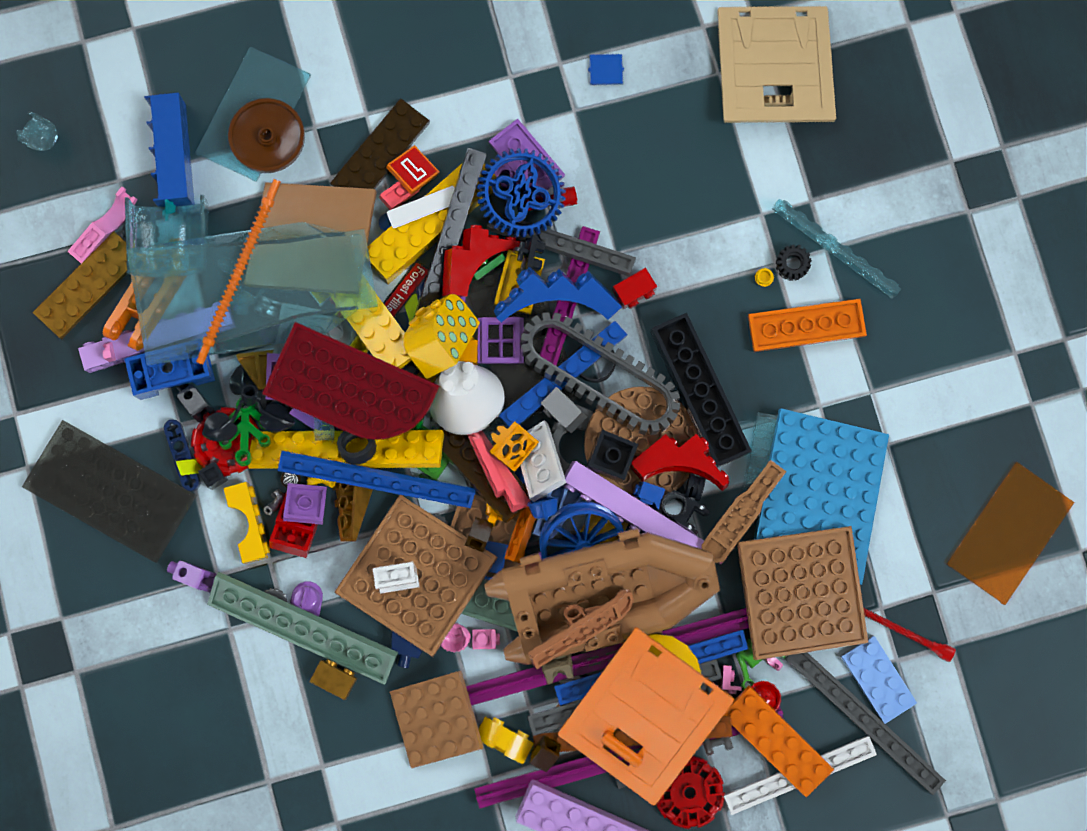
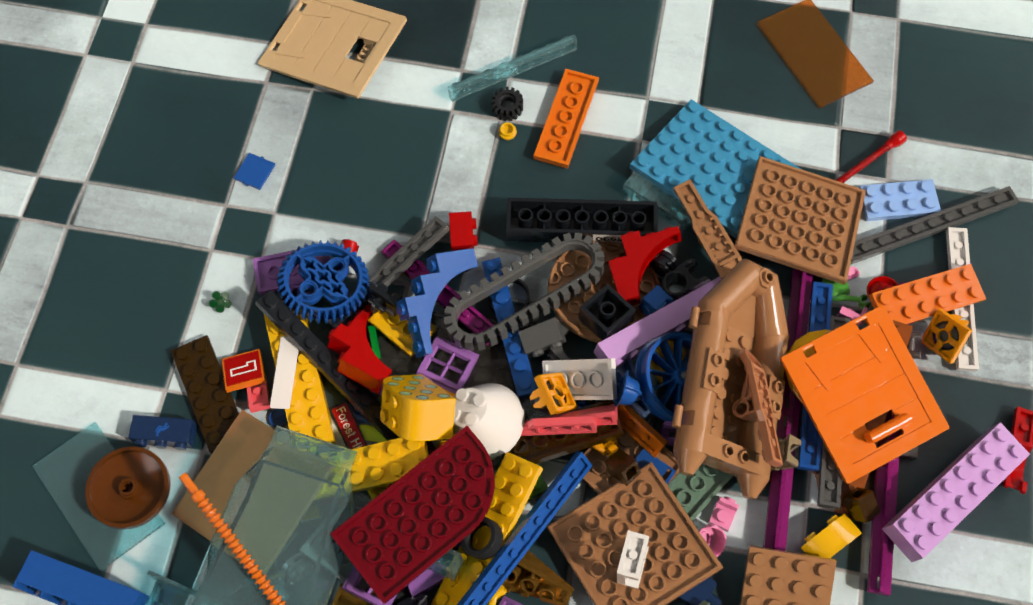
camera: 55 degrees left, 15 degrees down
red plate [656,756,725,829] -> none
none -> dark blue brick [128,415,198,450]
none -> dark green plant [209,291,232,313]
none -> light orange piece [920,308,973,364]

